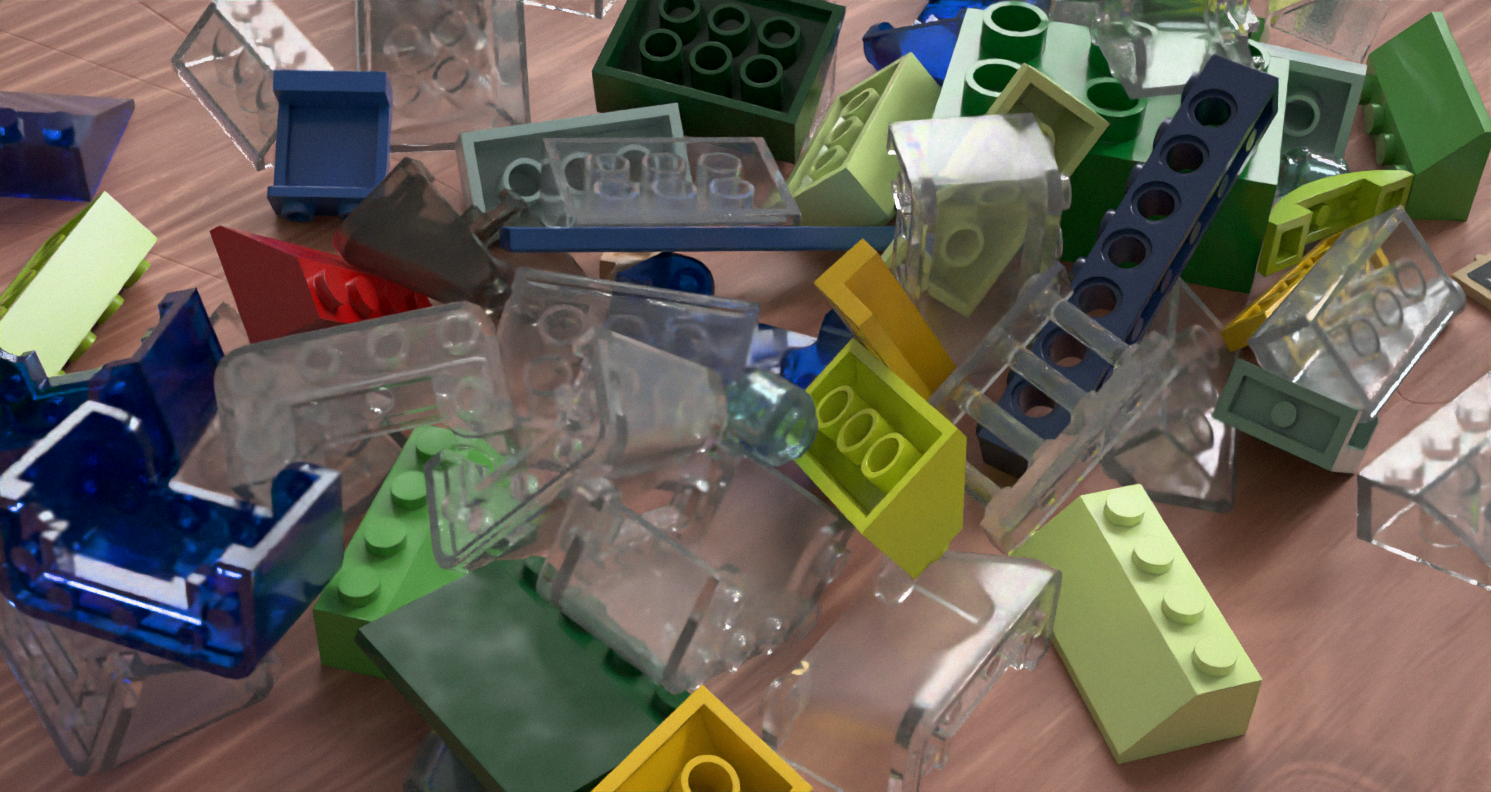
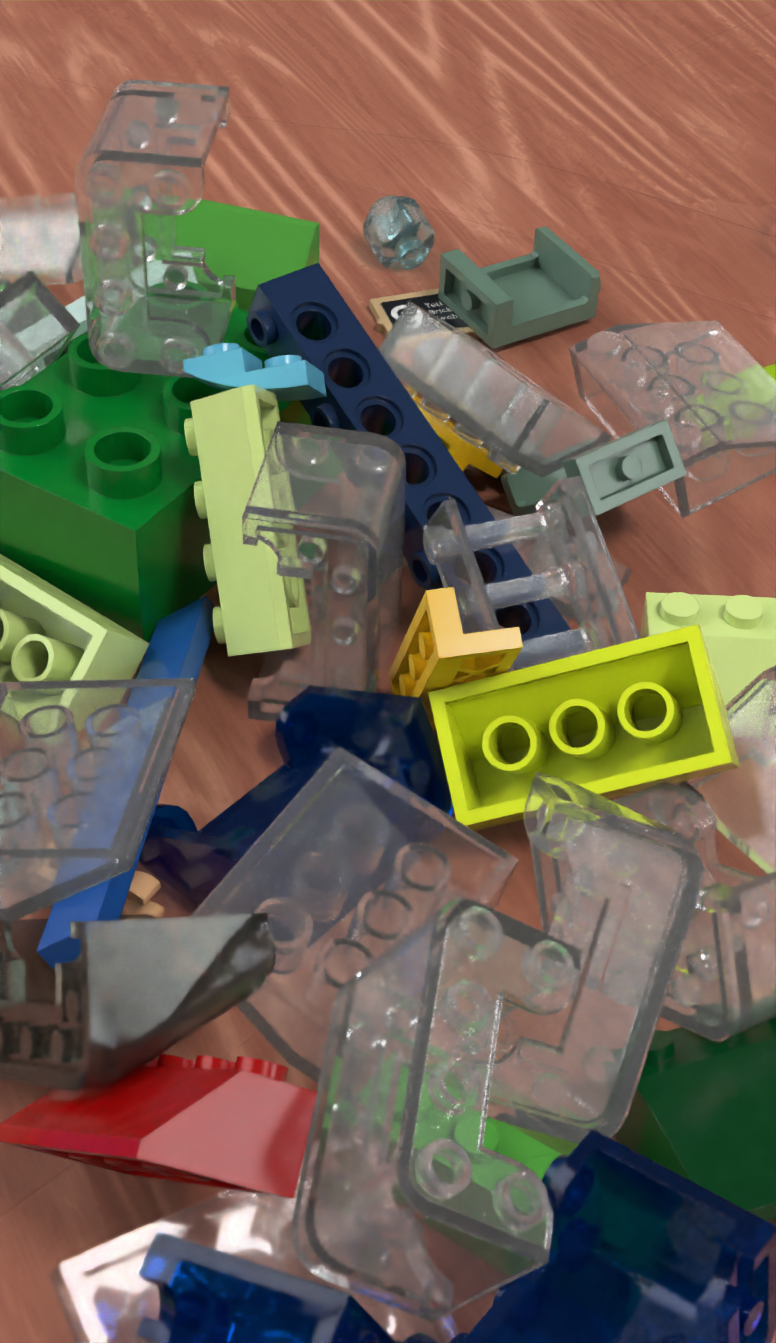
camera: 70 degrees left, 0 degrees up
clear light blue head [719,369,818,466] -> none
none -> medium azure slope [183,343,327,401]

